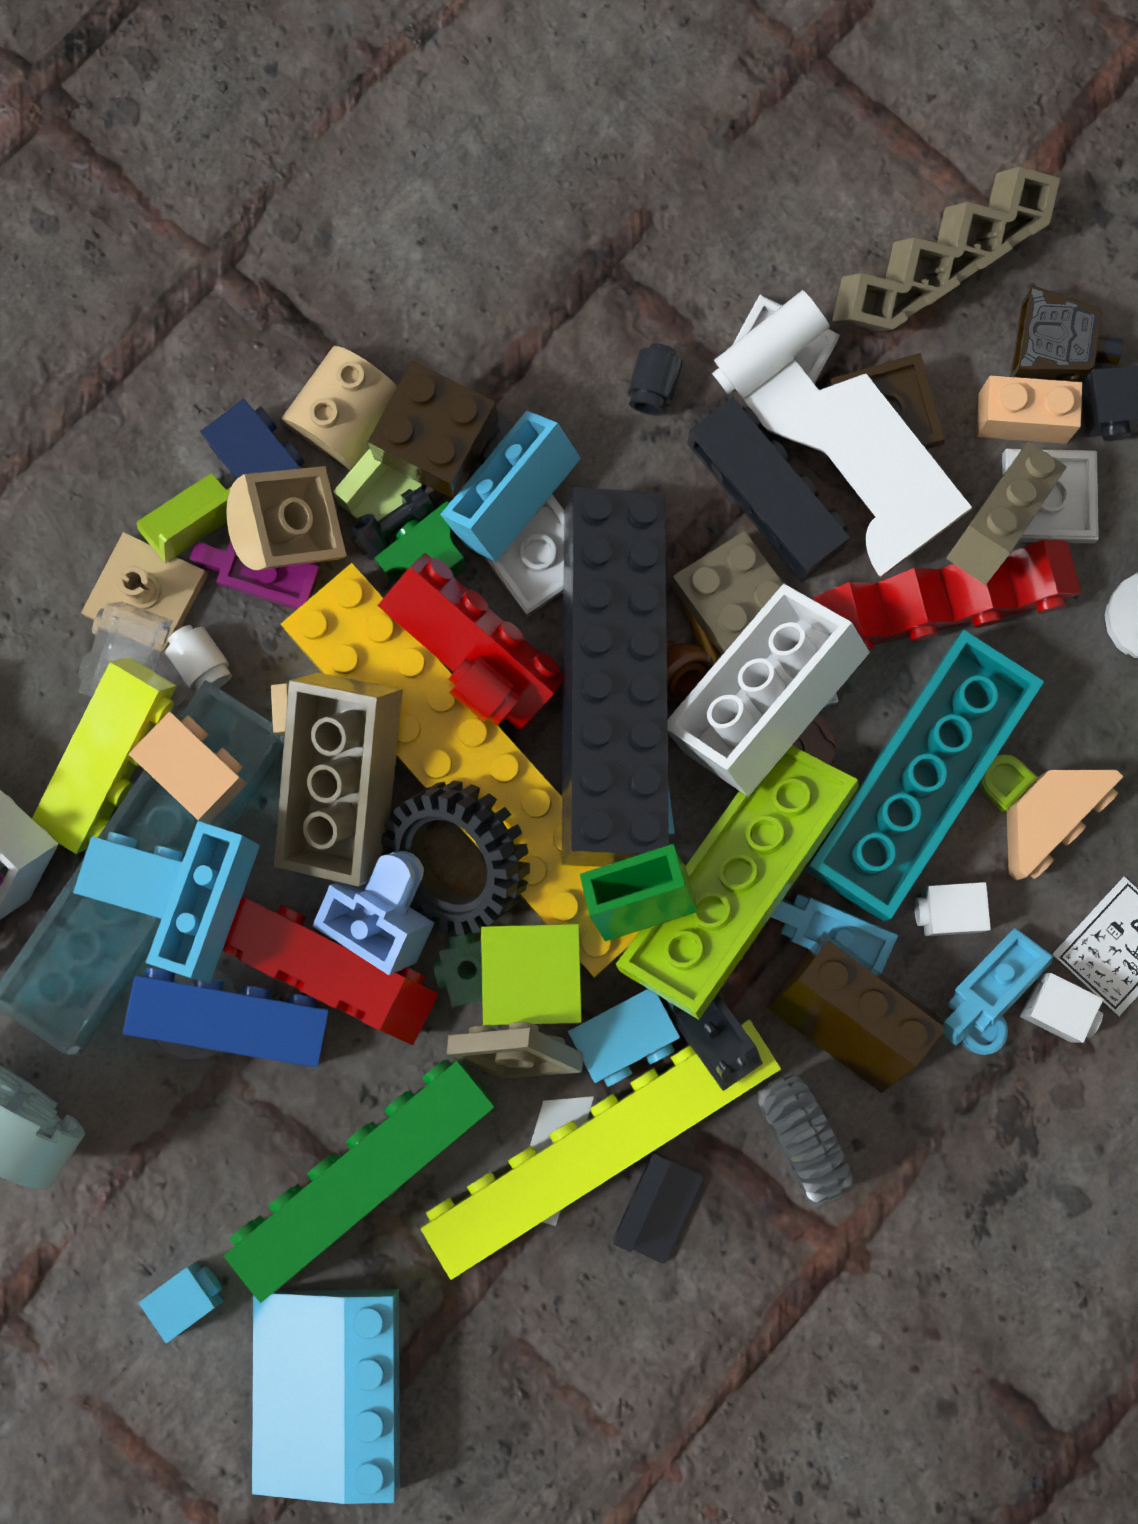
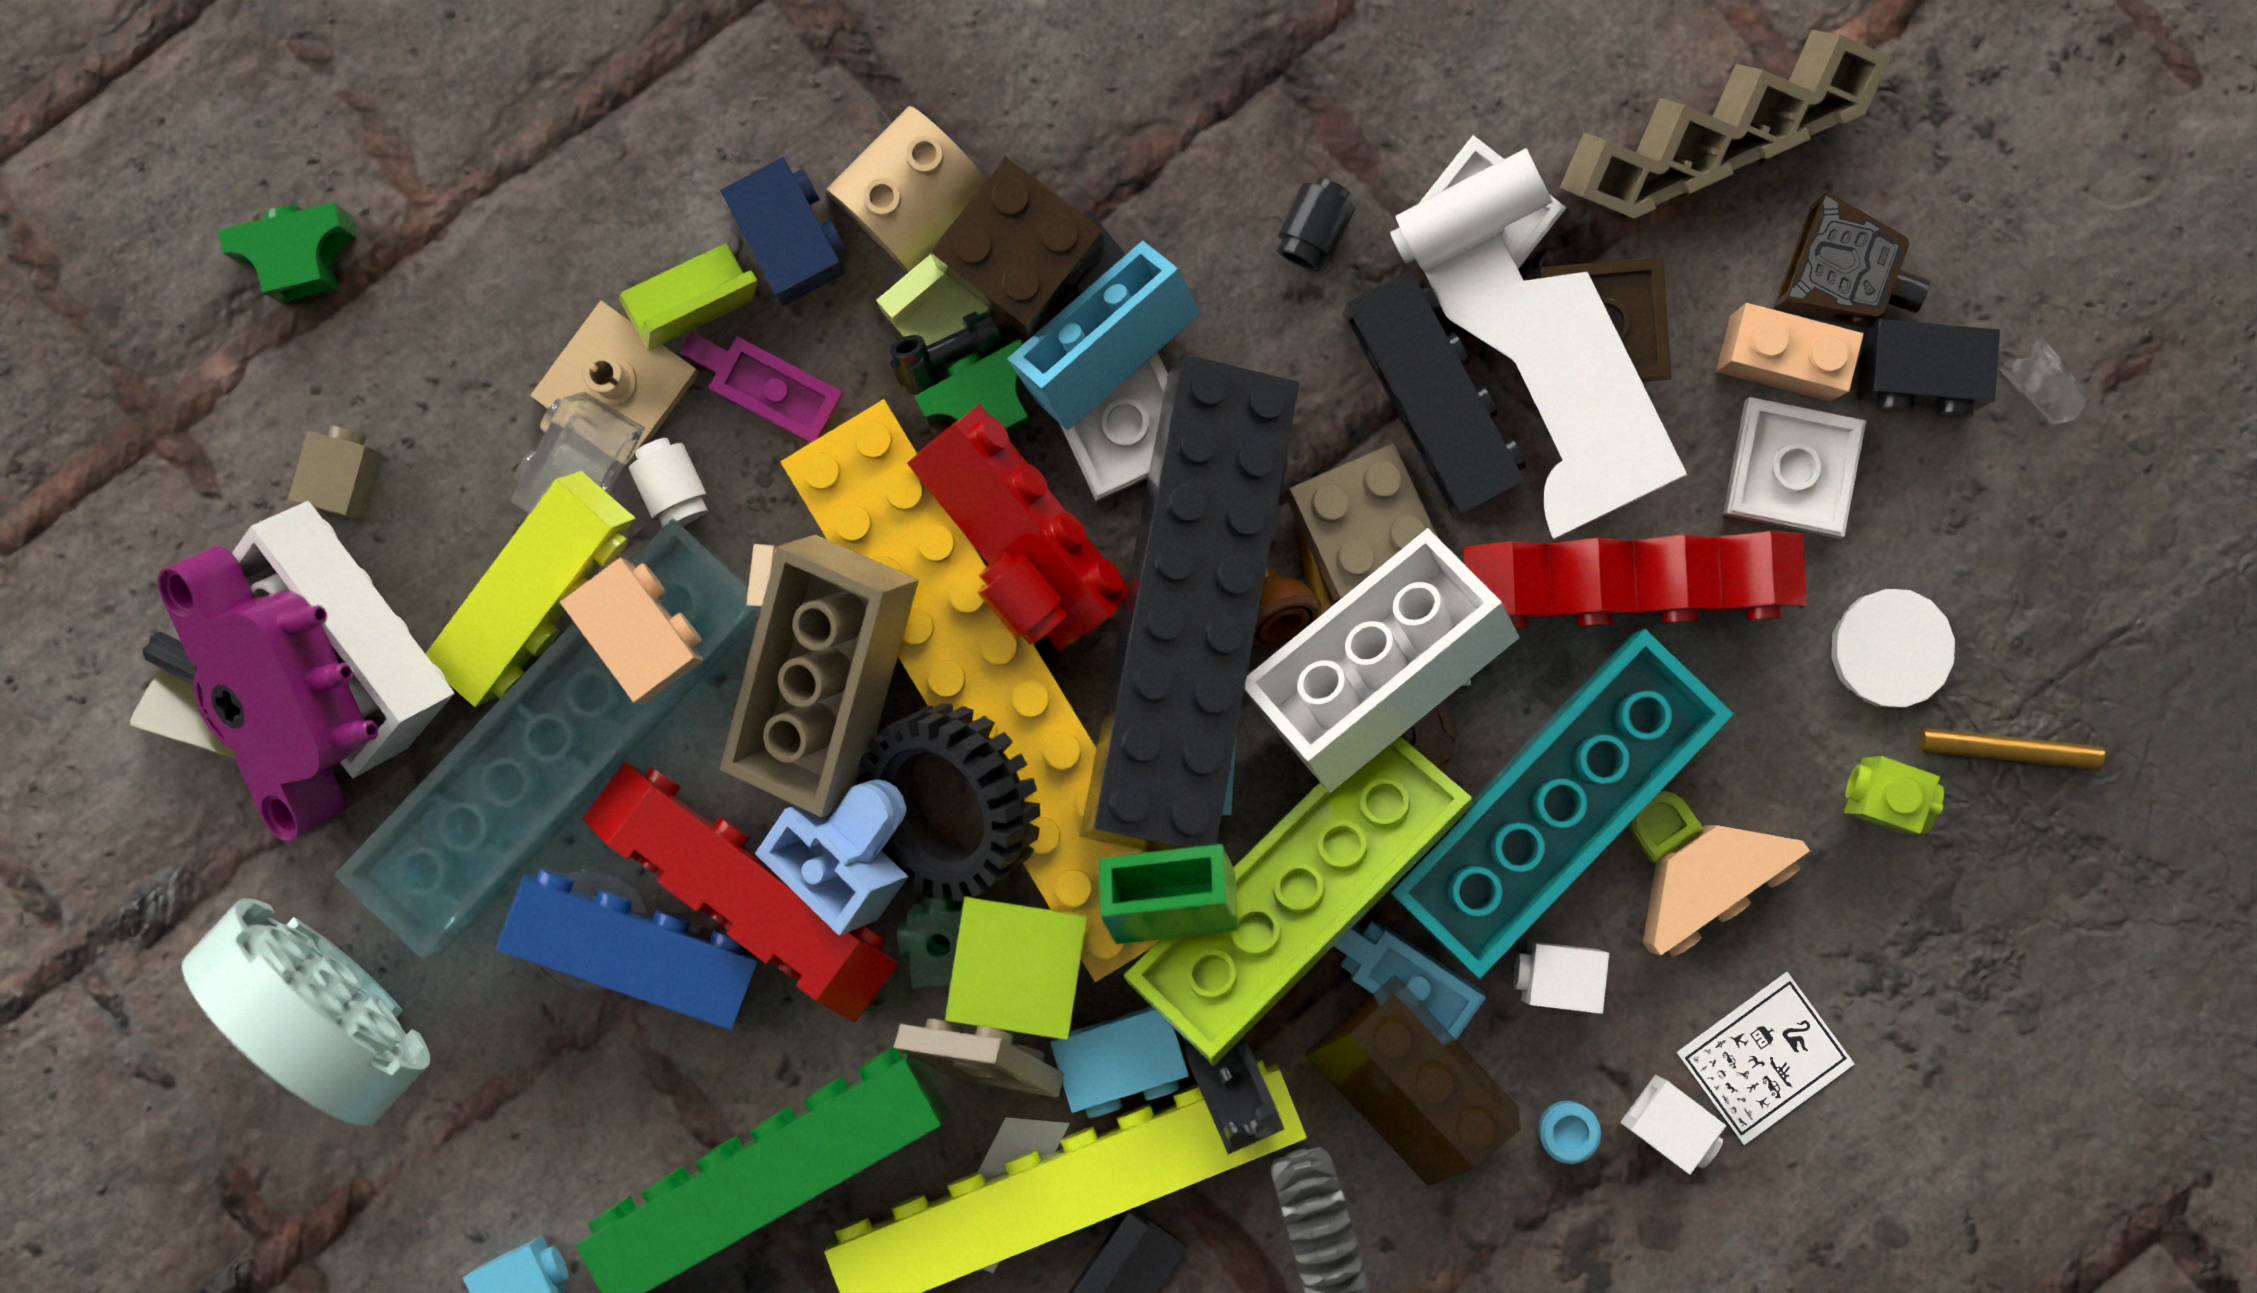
camera: 10 degrees right, 5 degrees up
medium azure brick [73,832,184,919] -> none
medium azure brick [146,821,260,984] -> none
tan brick [227,466,347,570] -> none
medium azure hinge [942,928,1054,1046] -> none
dark tan brick [946,441,1067,585] -> none

